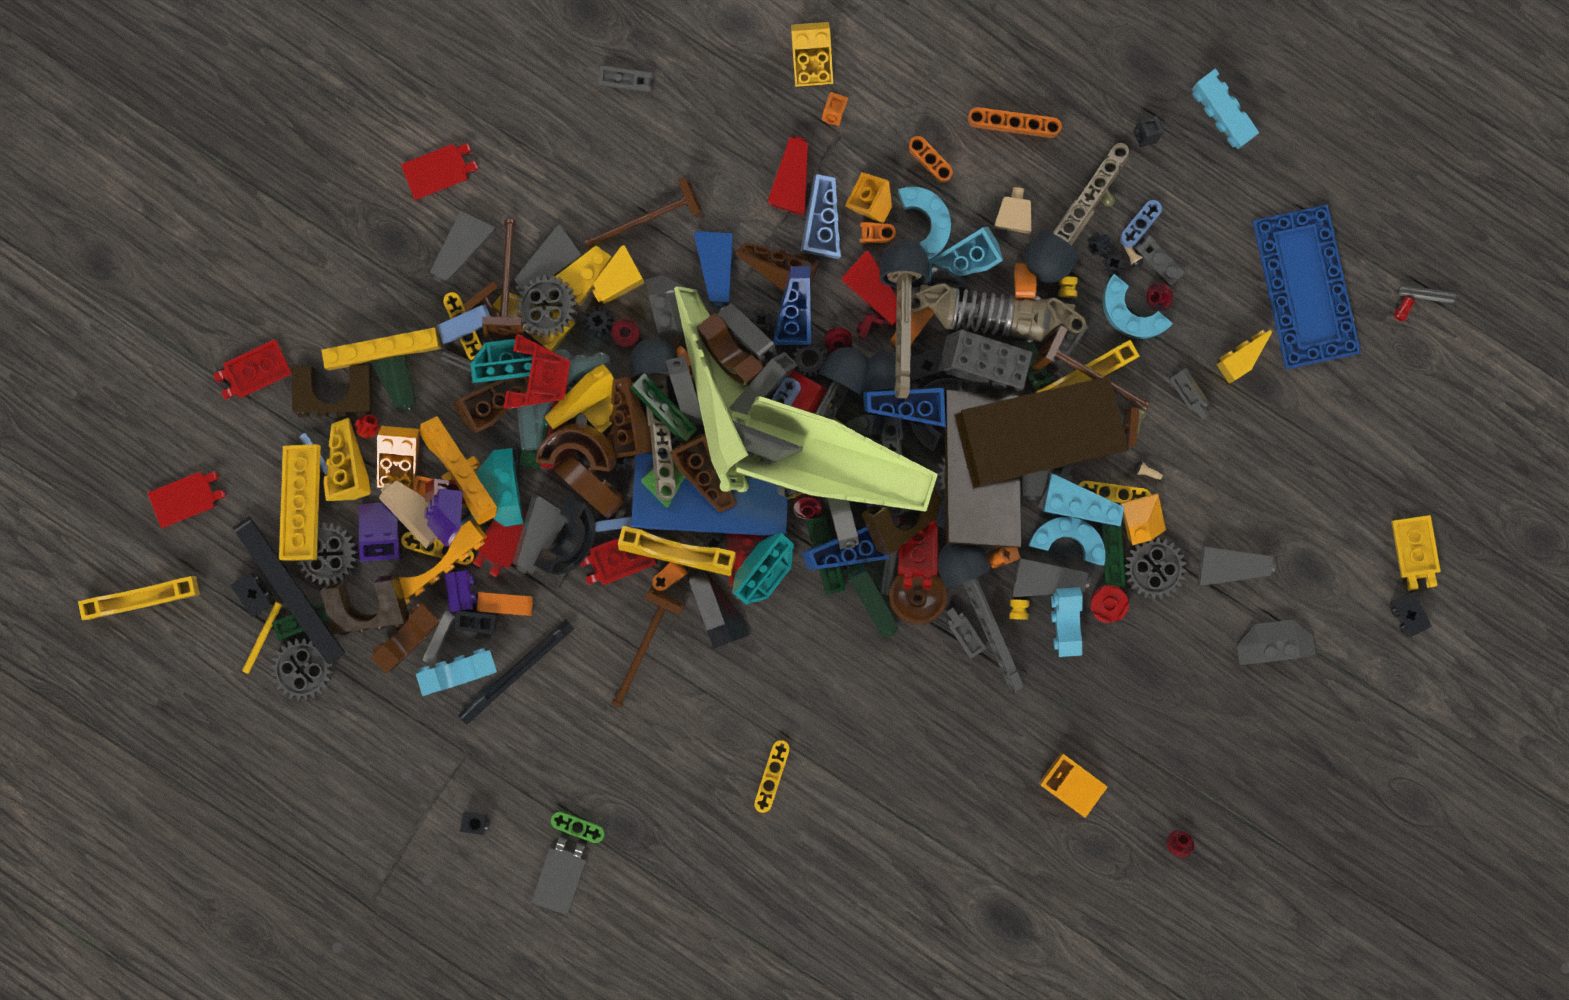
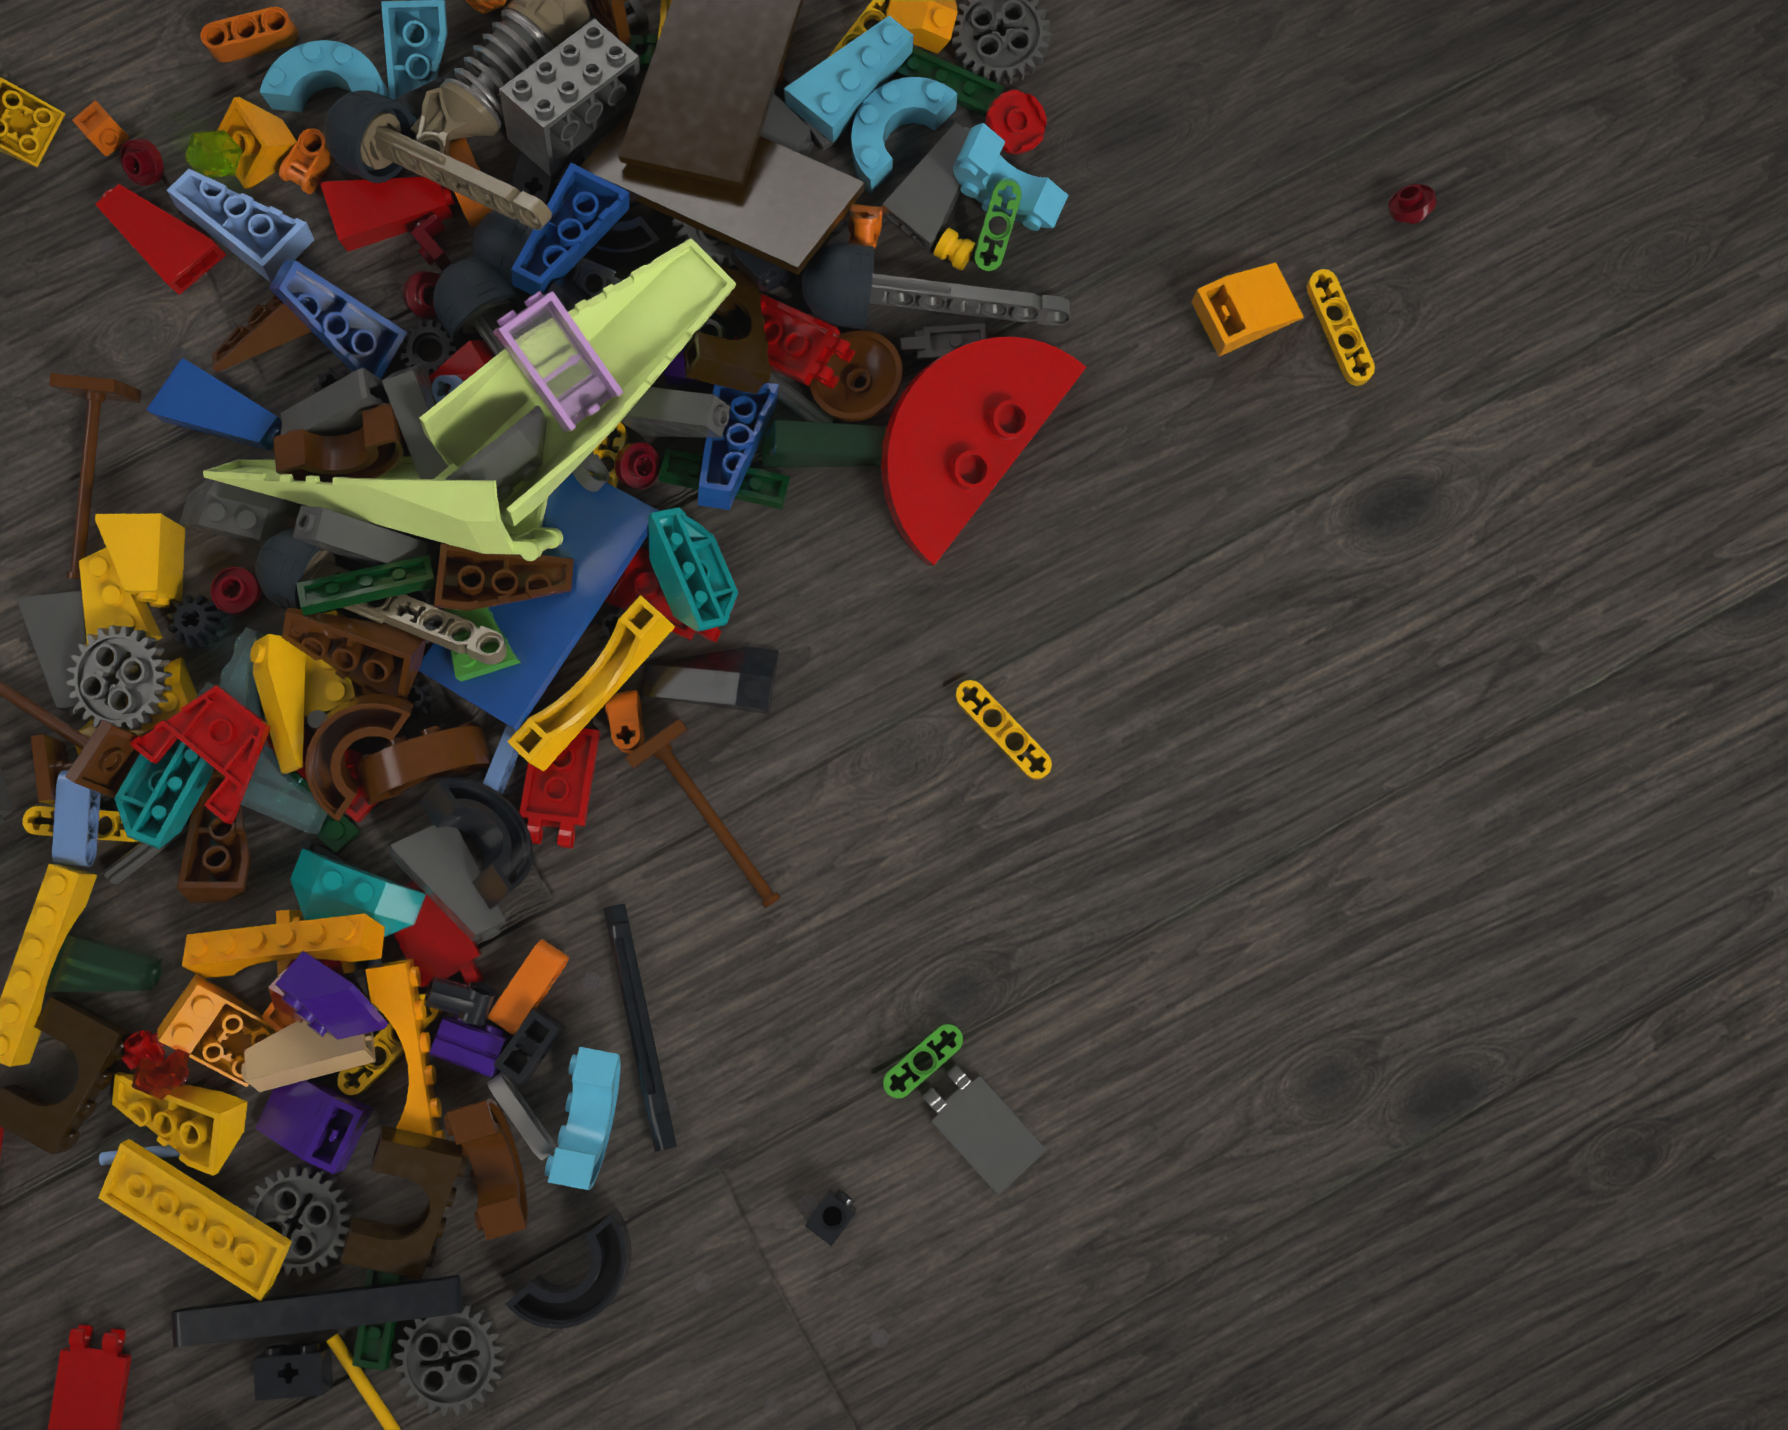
camera: 65 degrees left, 5 degrees down
none -> dark red plate [120,138,164,187]
none -> clear red bracket [132,1049,190,1100]
none -> clear neon green brick [185,130,242,178]
none -> black piece [424,976,497,1026]
none -> door [493,291,624,432]
none -> black brick [506,1208,632,1329]
none -> red plate [881,337,1086,566]
none -> bright green beam [975,178,1022,271]
none -> yellow beam [1306,269,1375,386]

